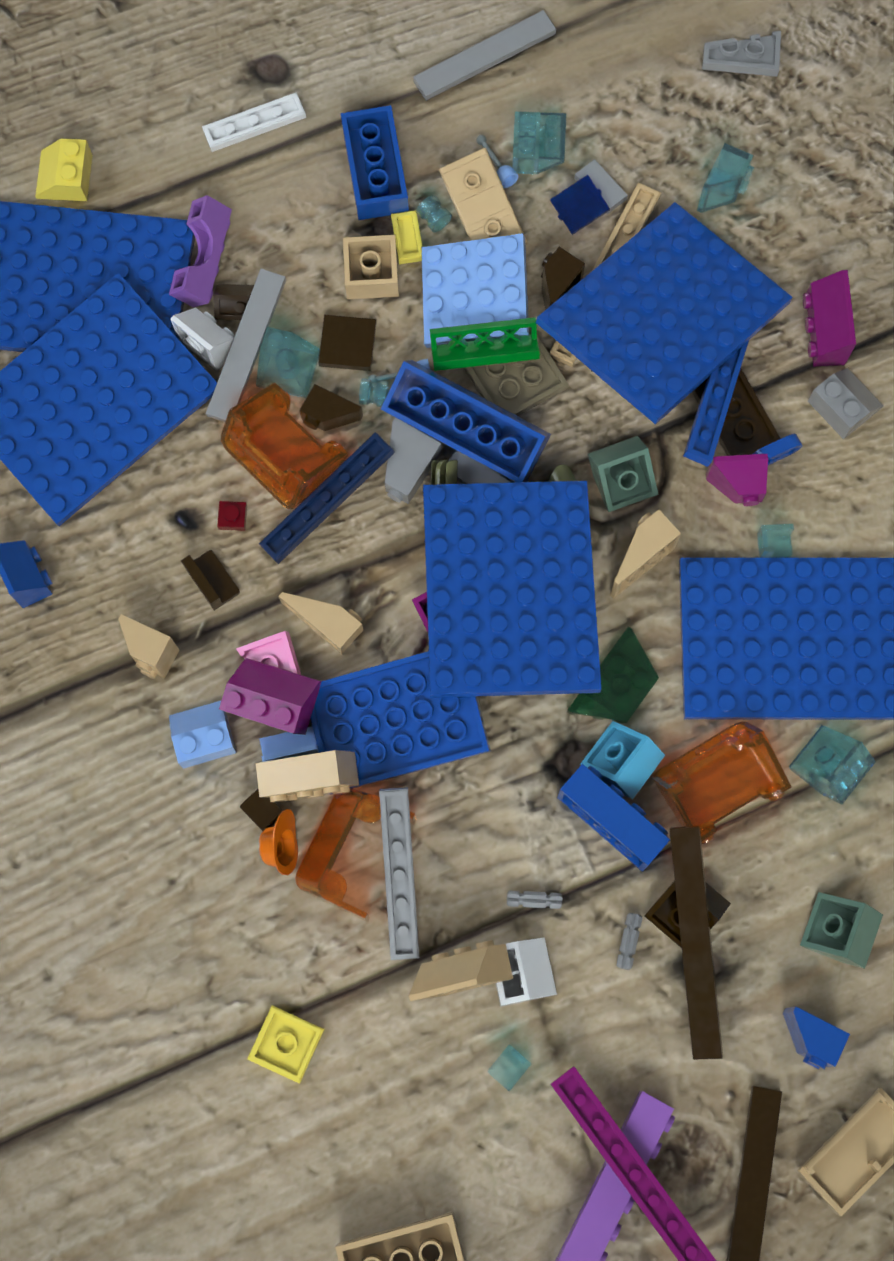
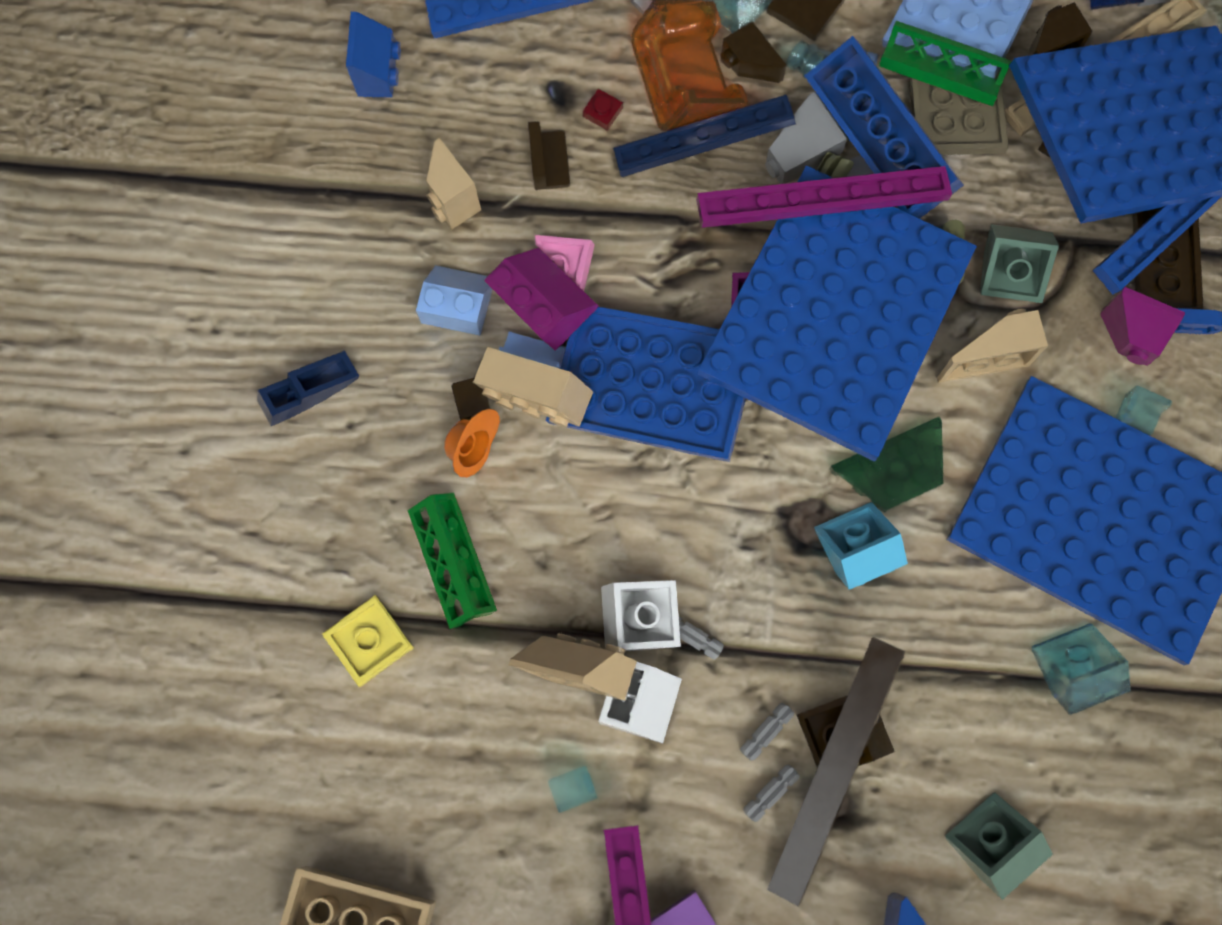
camera: 30 degrees right, 0 degrees up
tan slope [279,592,364,654] -> none
clear orange windscreen [295,789,416,922] -> none
light grey tile [379,787,419,960] -> none
blue brick [557,764,670,872] -> none
clear orange windscreen [652,721,792,844] -> none
none -> dark blue slope [257,350,359,426]
none -> green fence [407,493,497,629]
none -> white slope [601,580,681,651]
none -> magenta plate [696,166,952,228]
none -> light grey axle [743,765,800,822]

